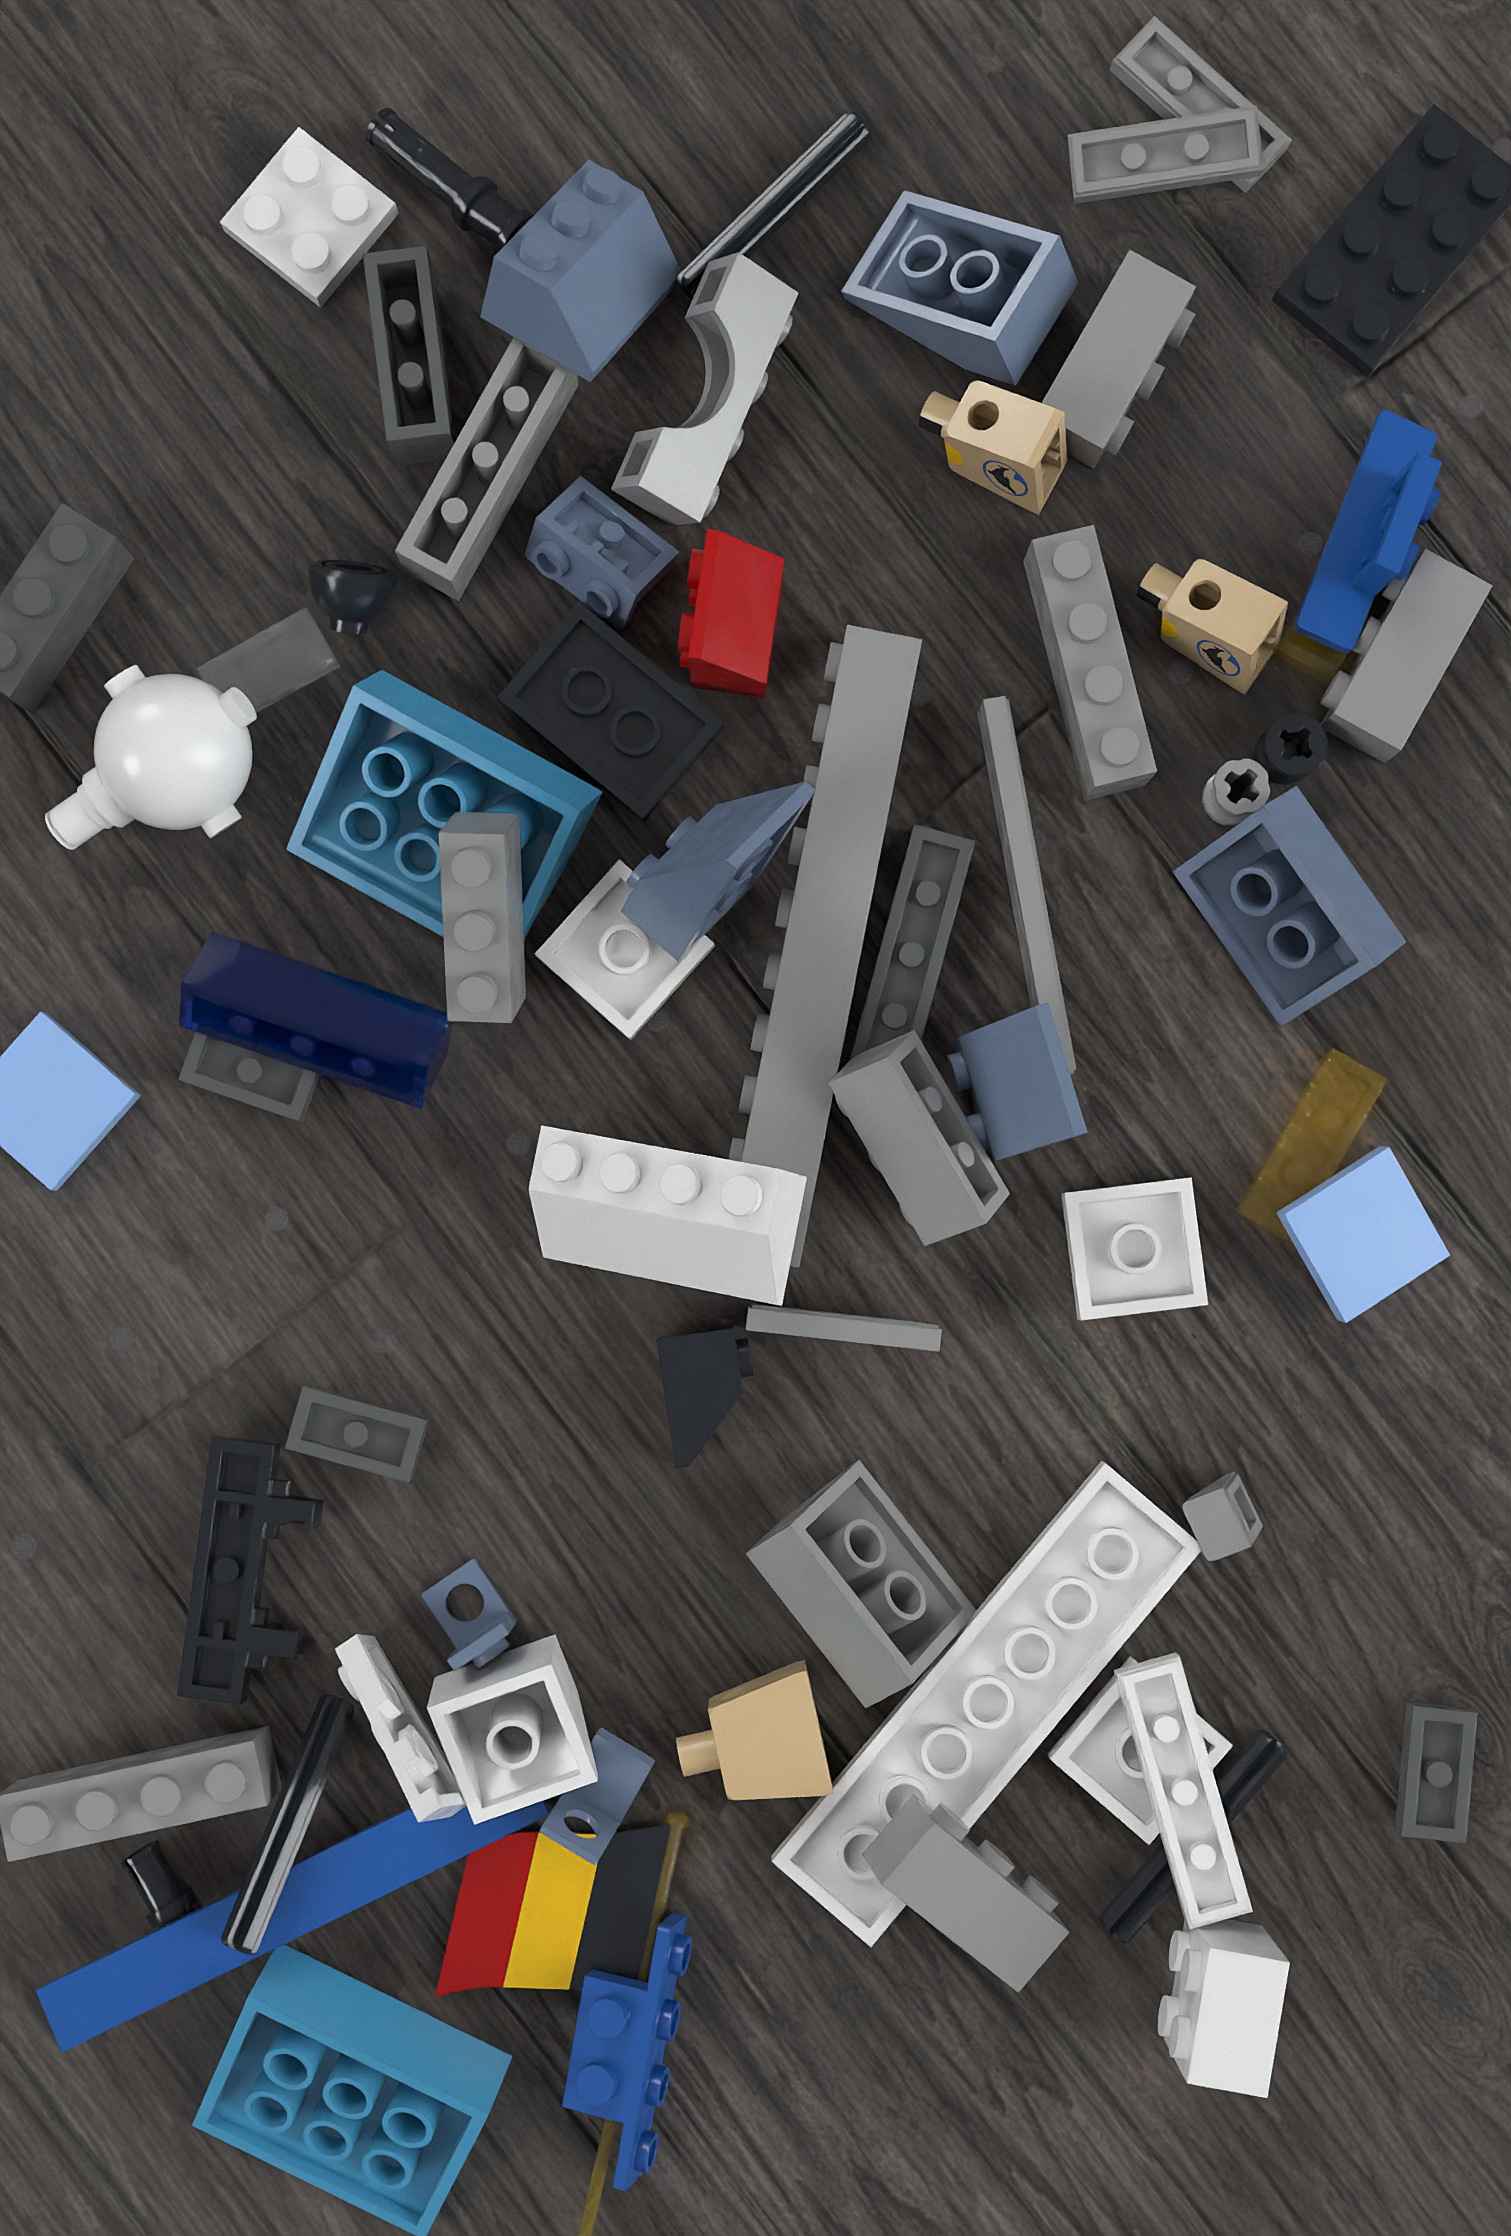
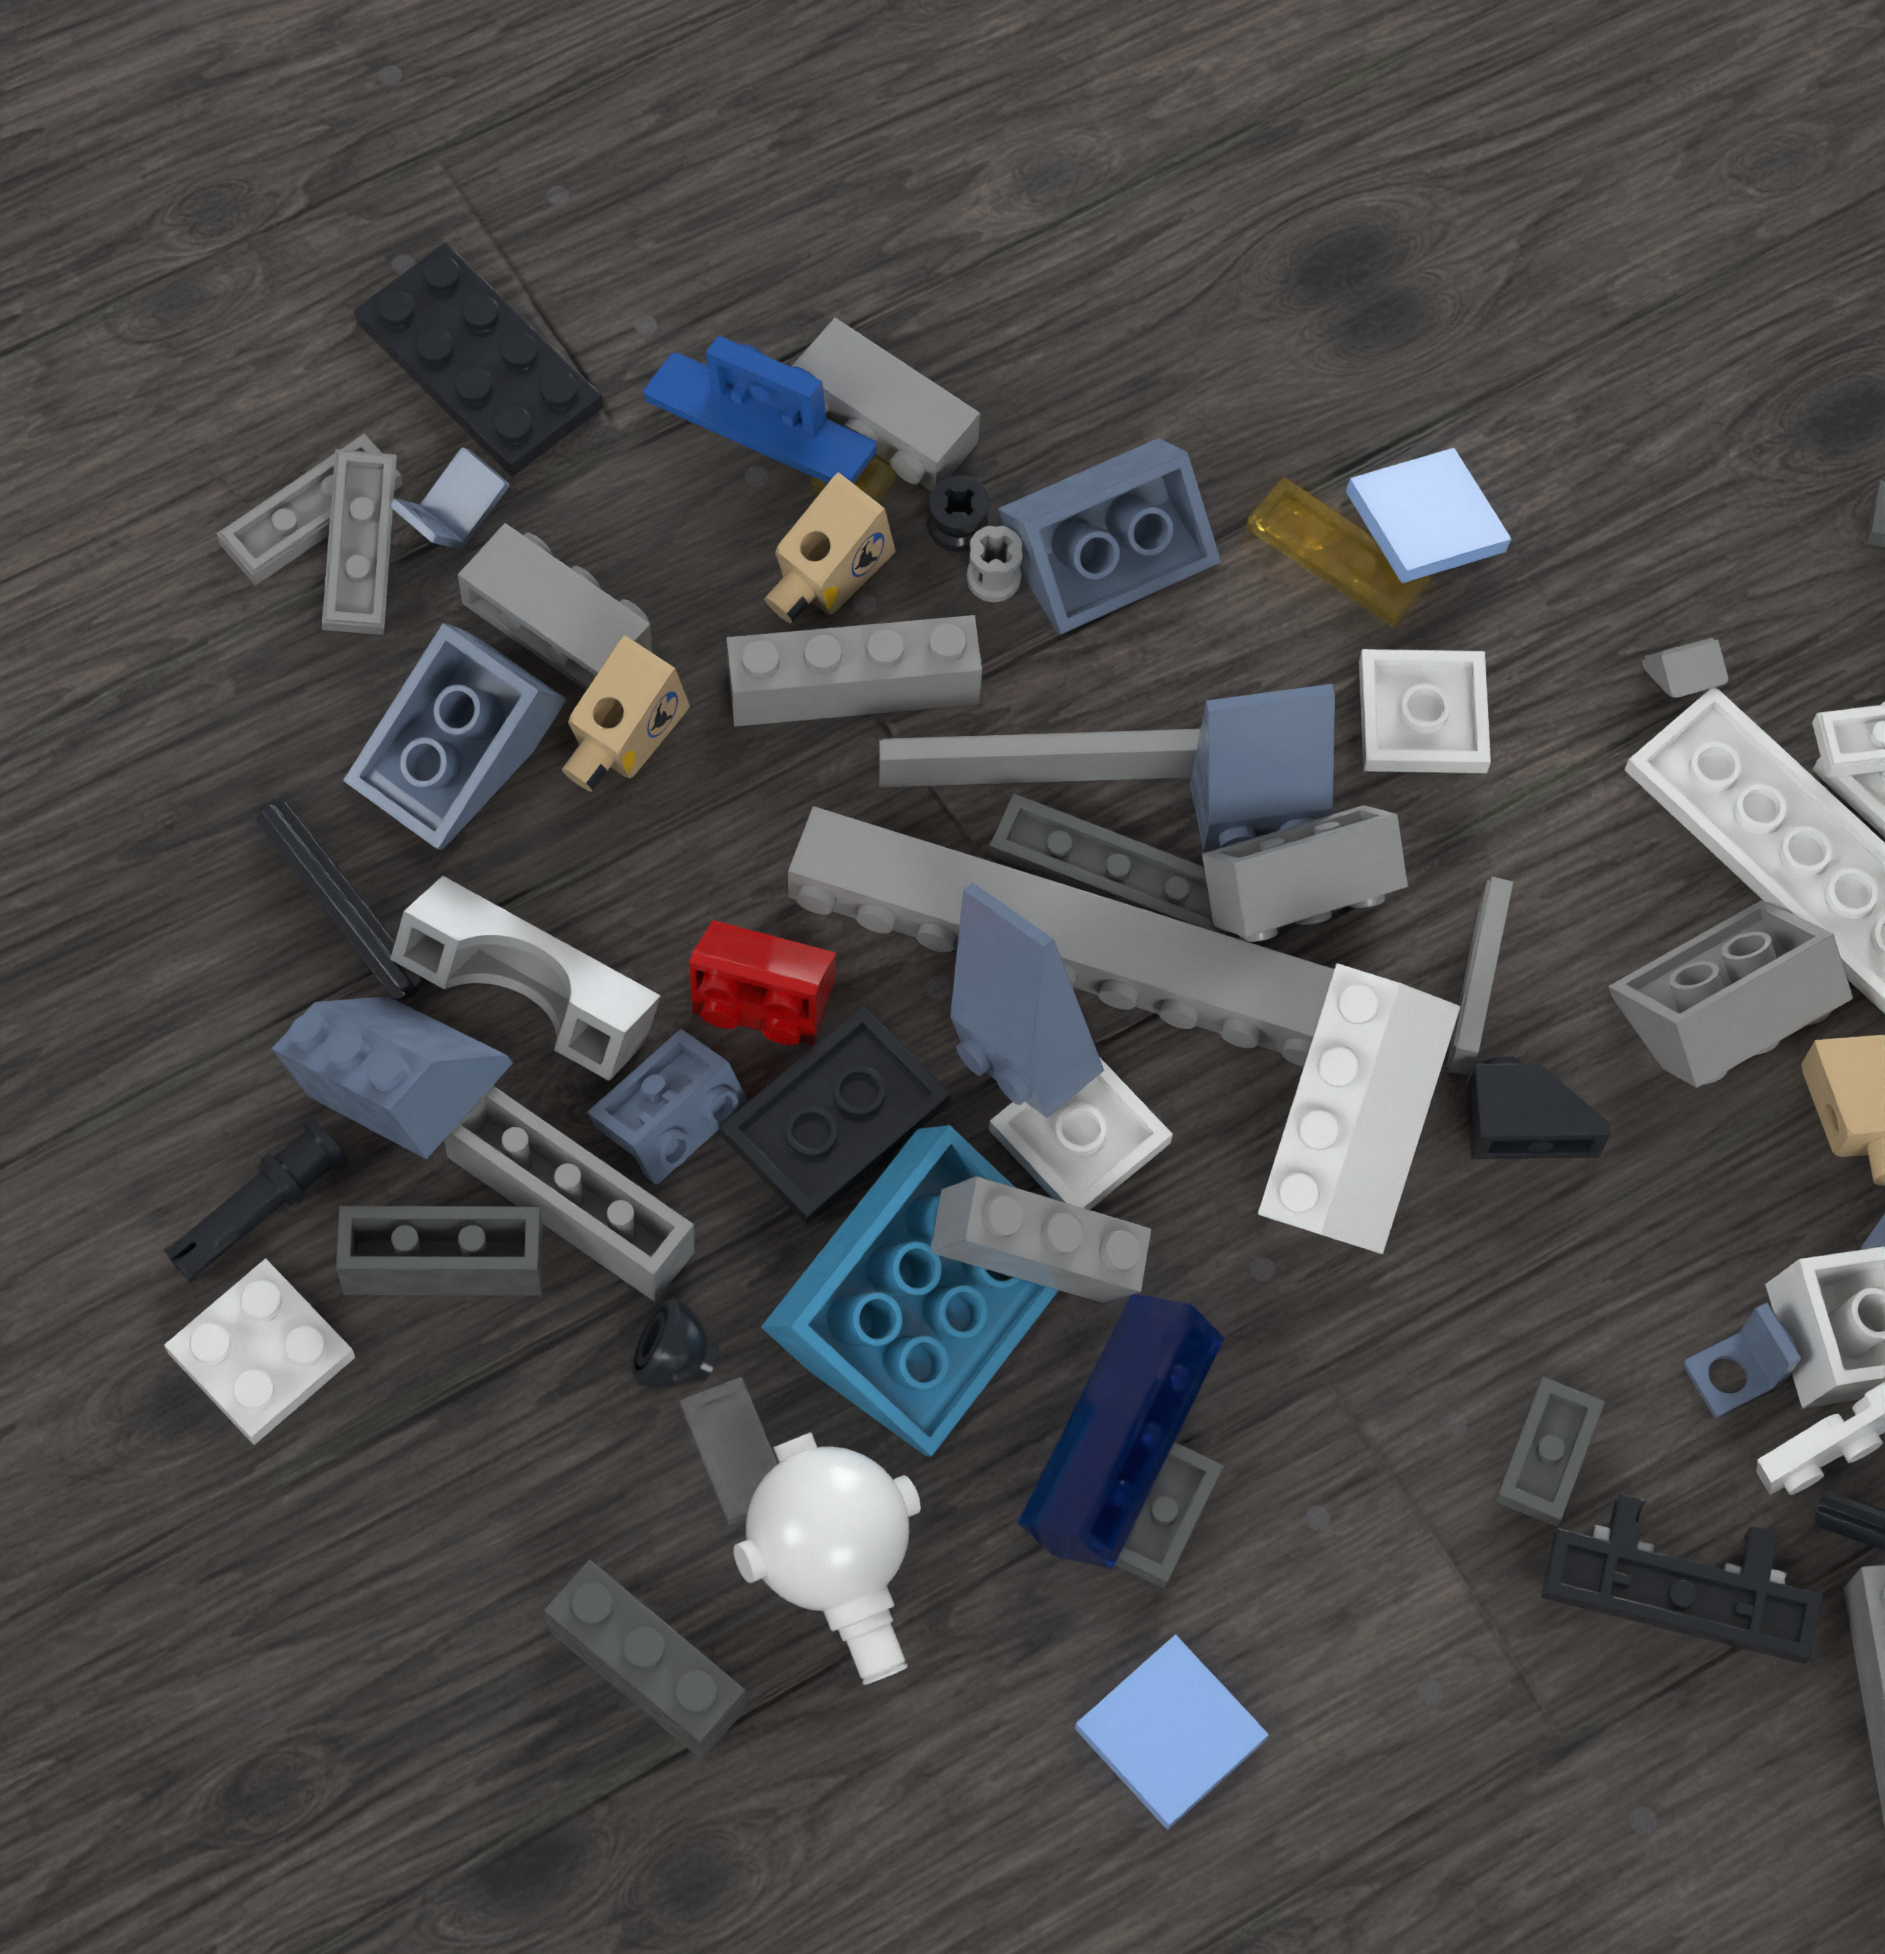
camera: 85 degrees left, 20 degrees down
none -> bracket [389,448,510,550]

